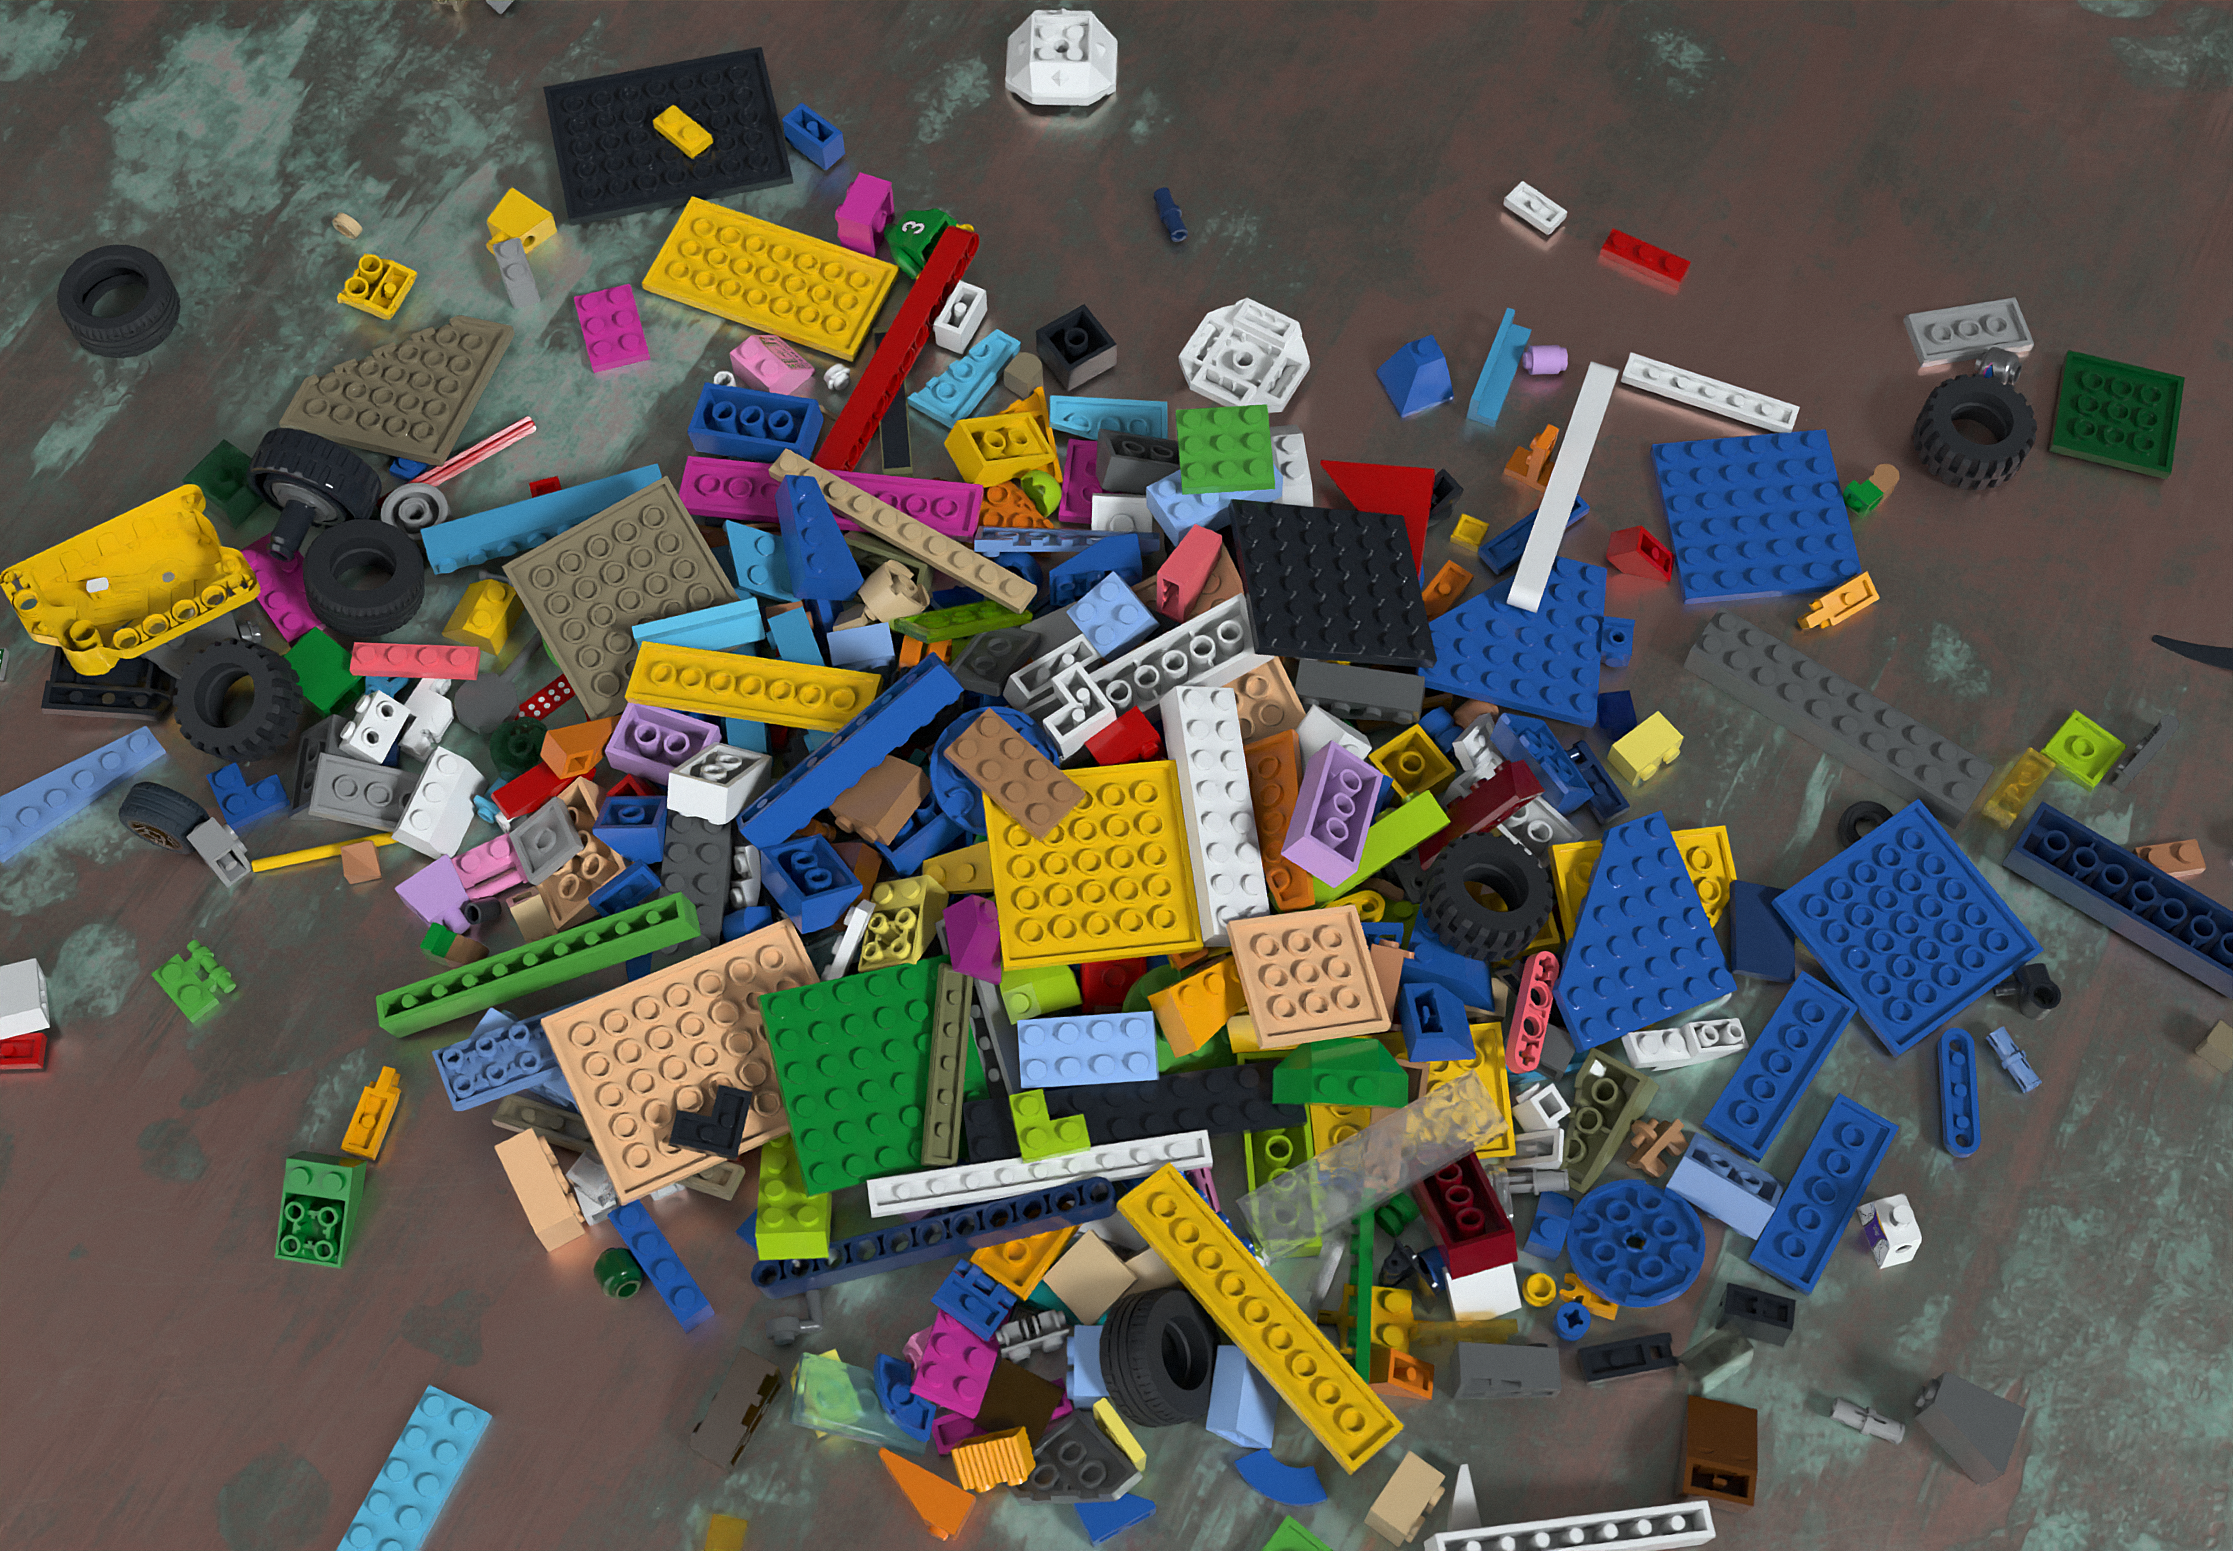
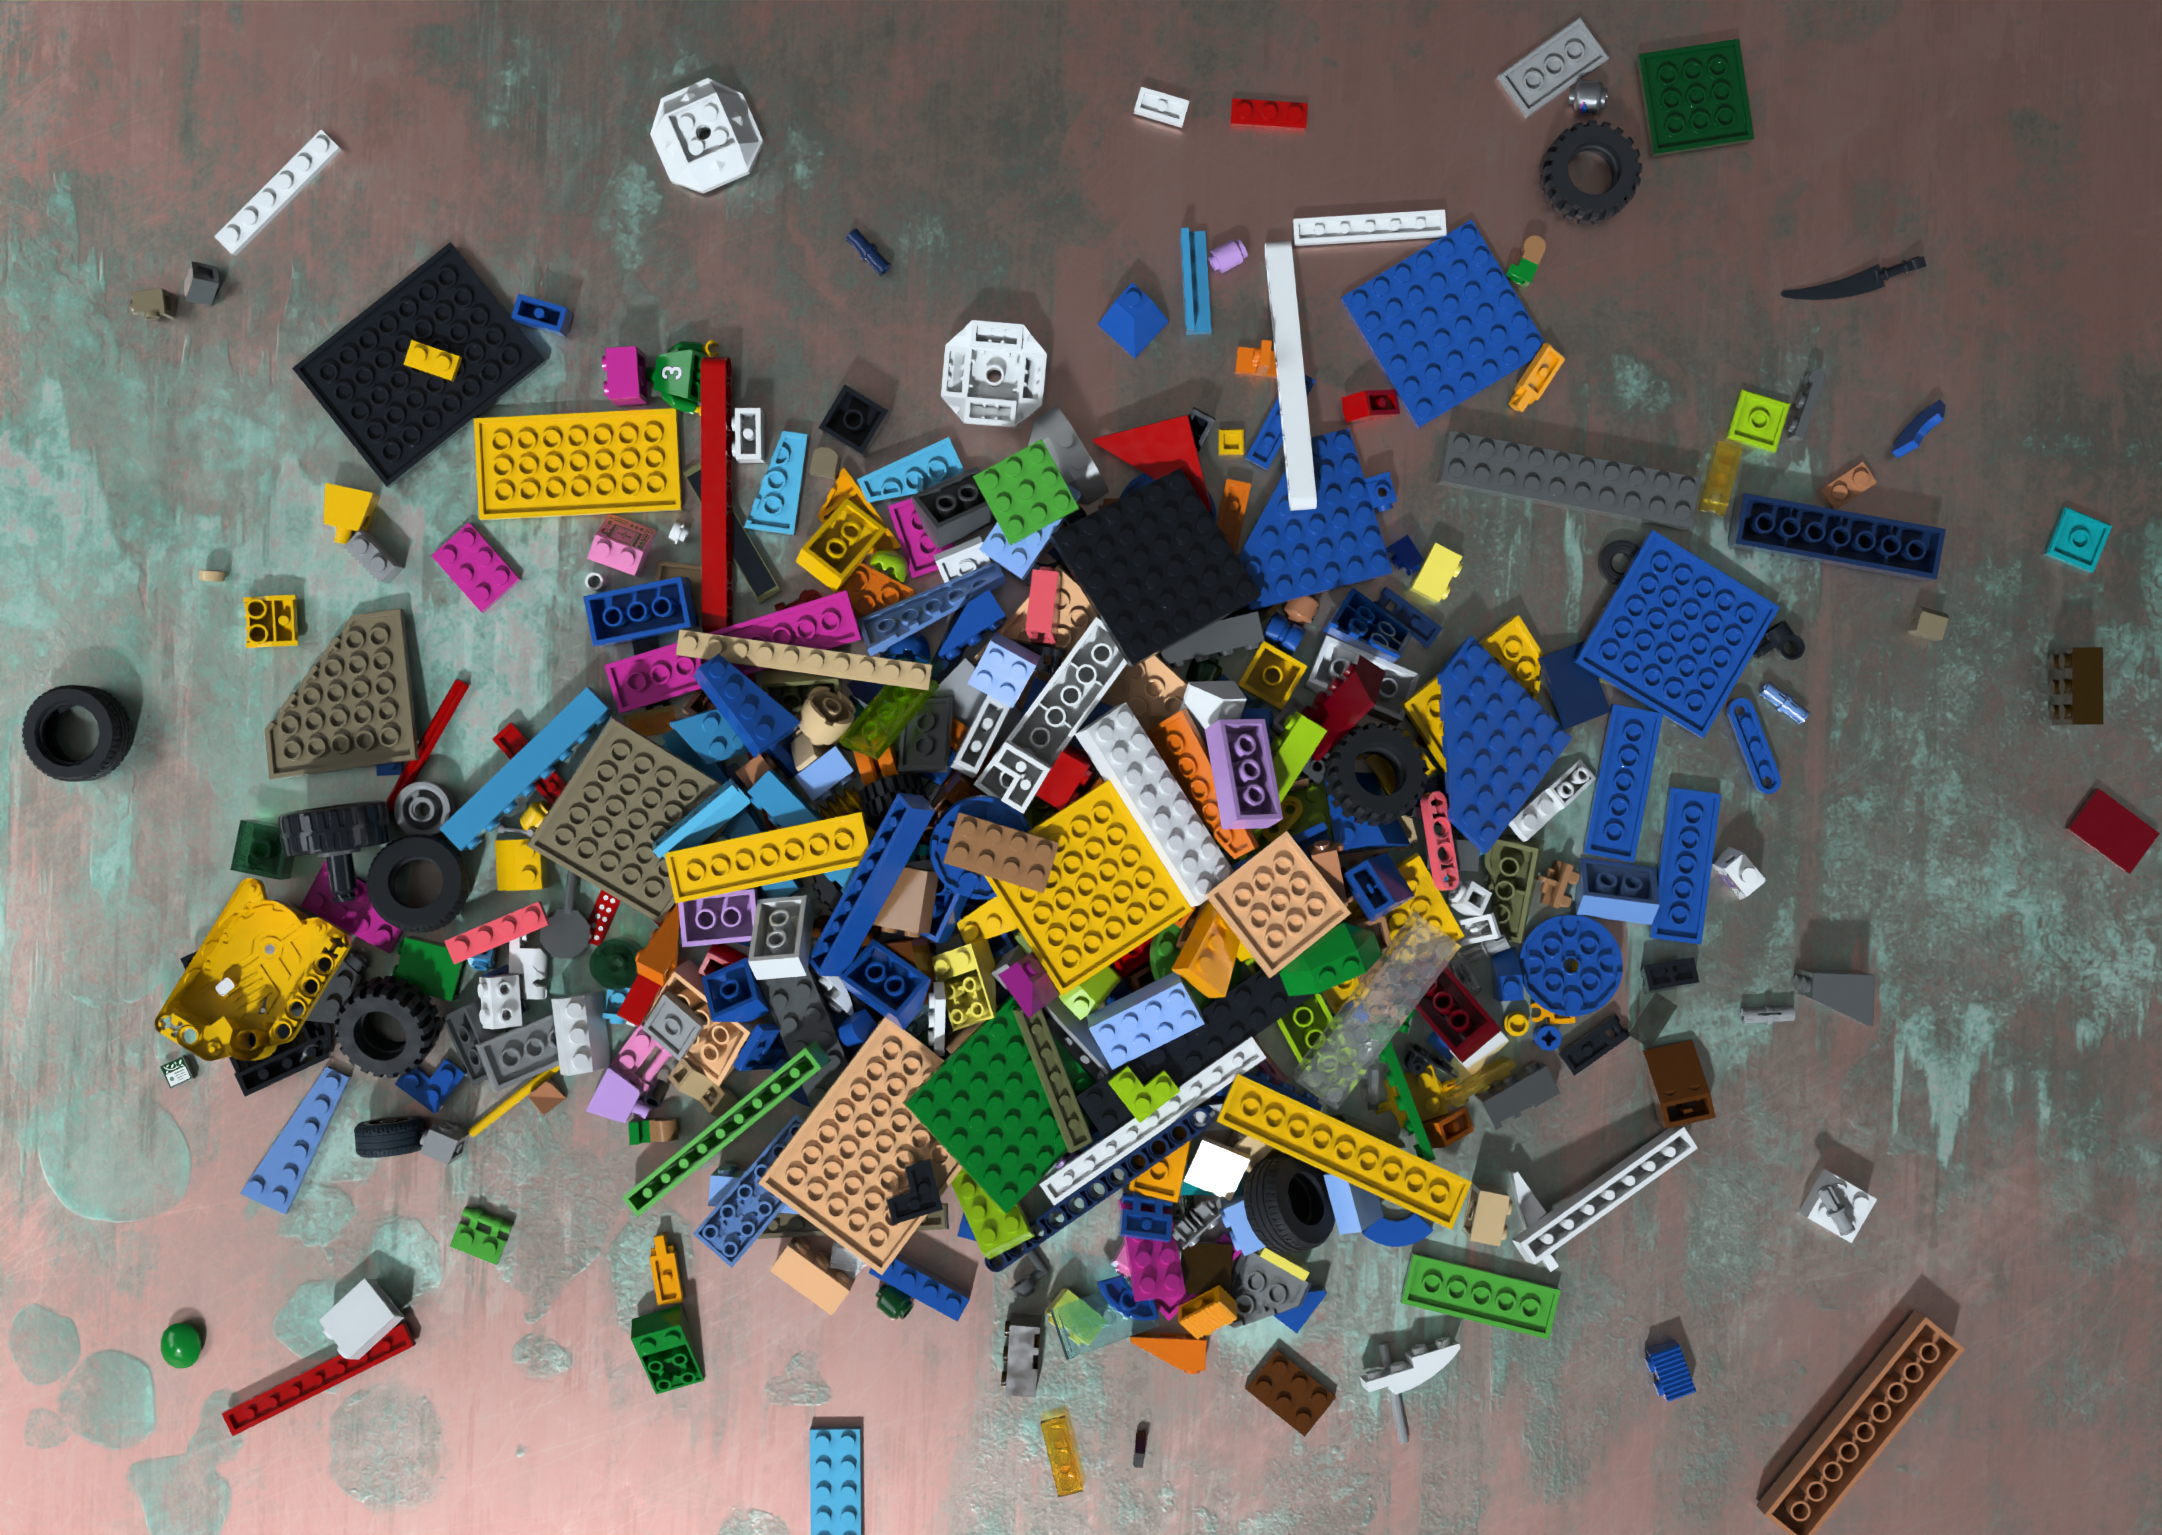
camera: 25 degrees left, 25 degrees up
white plate [1452,713,1496,771] -> none

